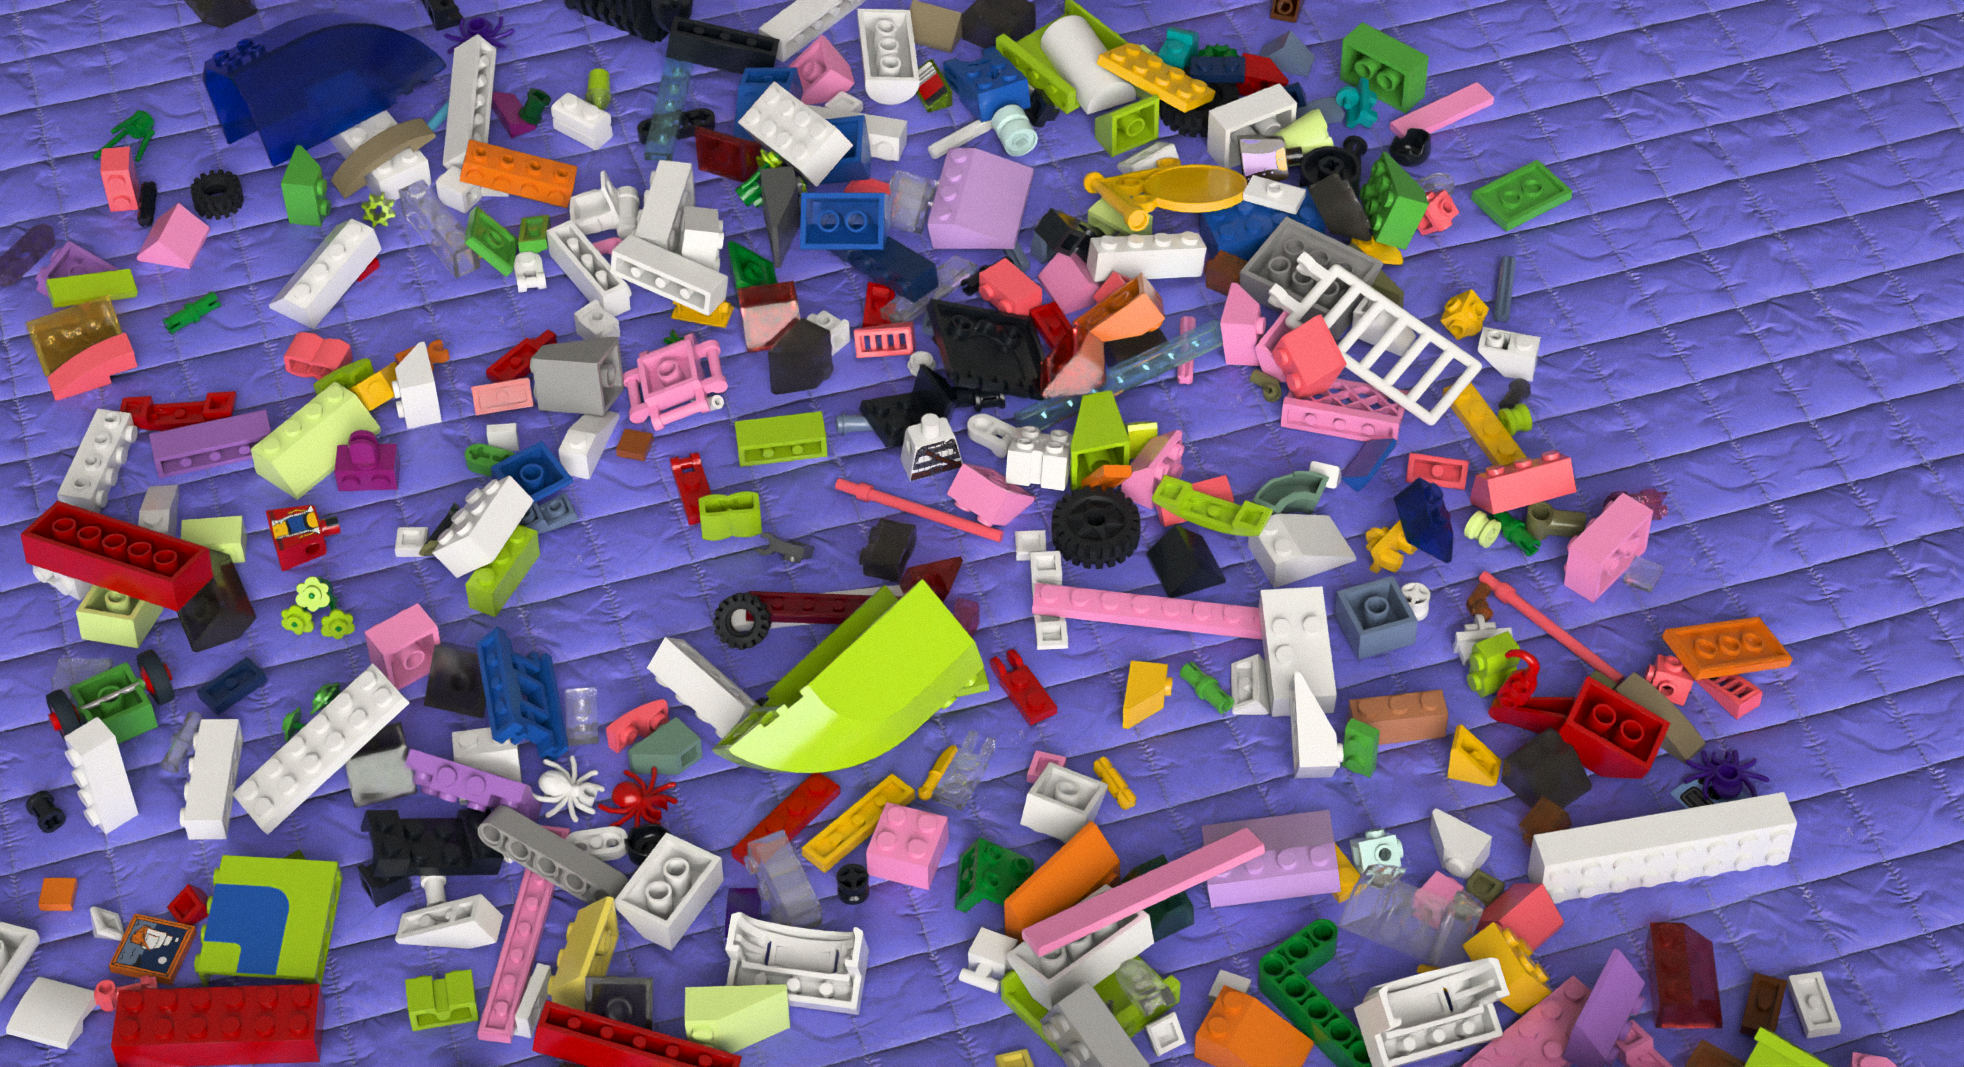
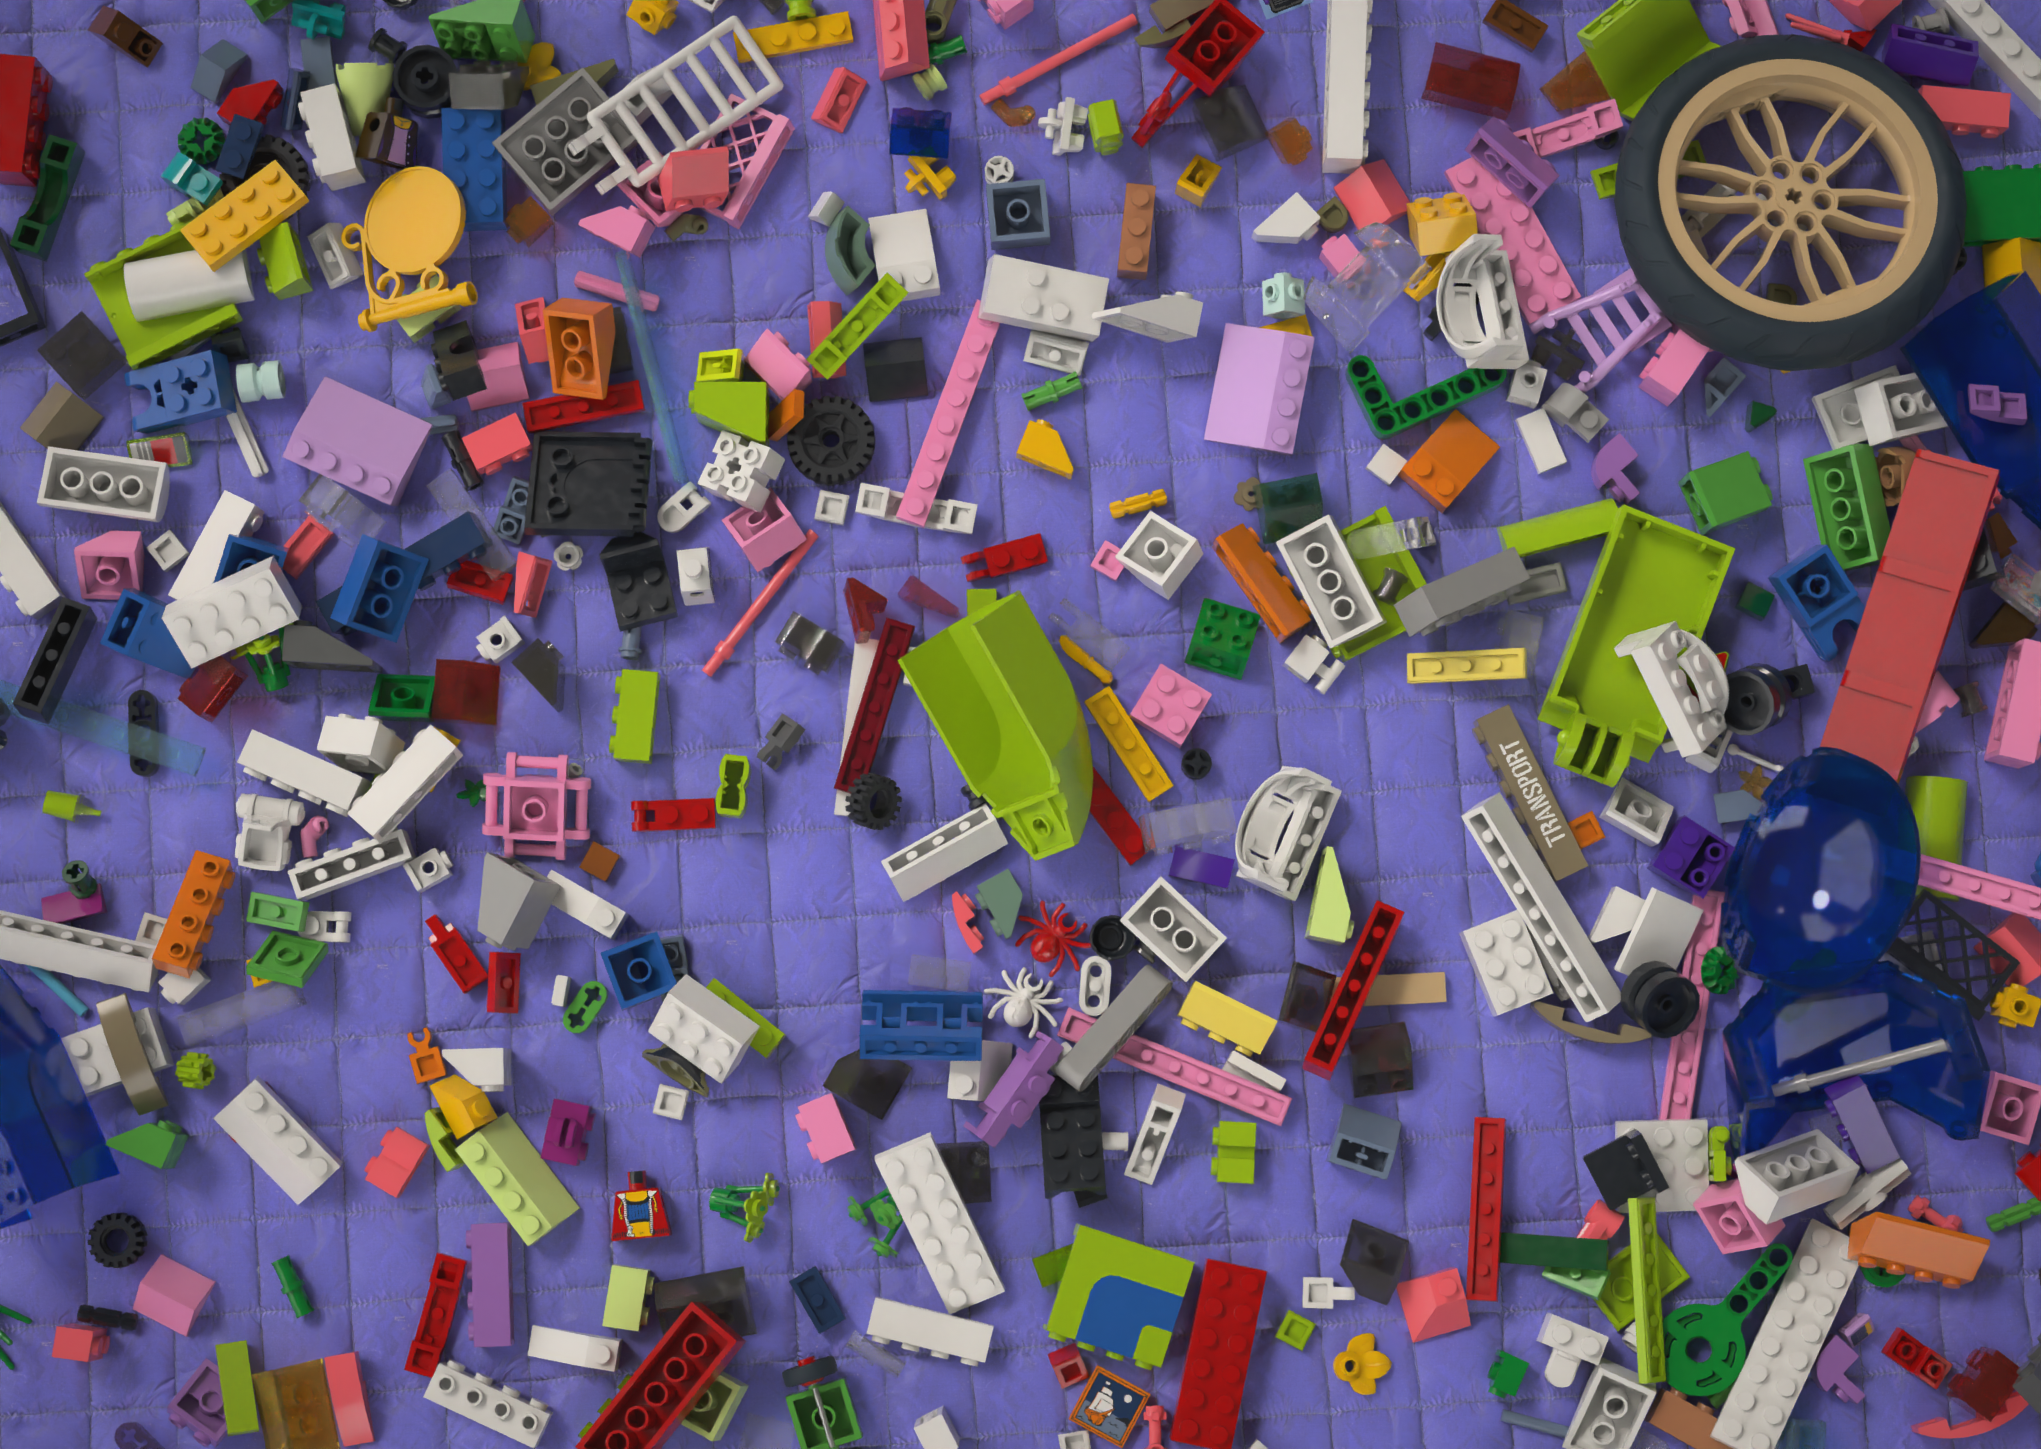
camera: 80 degrees left, 35 degrees up
white brick [551,93,613,150] -> none
bright pink tile [1022,827,1265,957] -> none
clear red slope [1040,322,1106,398] -> none
white brick [1086,231,1207,282] -> none
white plate [1243,175,1306,215] -> none
blue slope [1341,438,1397,492] -> none
bright green plate [1342,718,1380,778] -> none

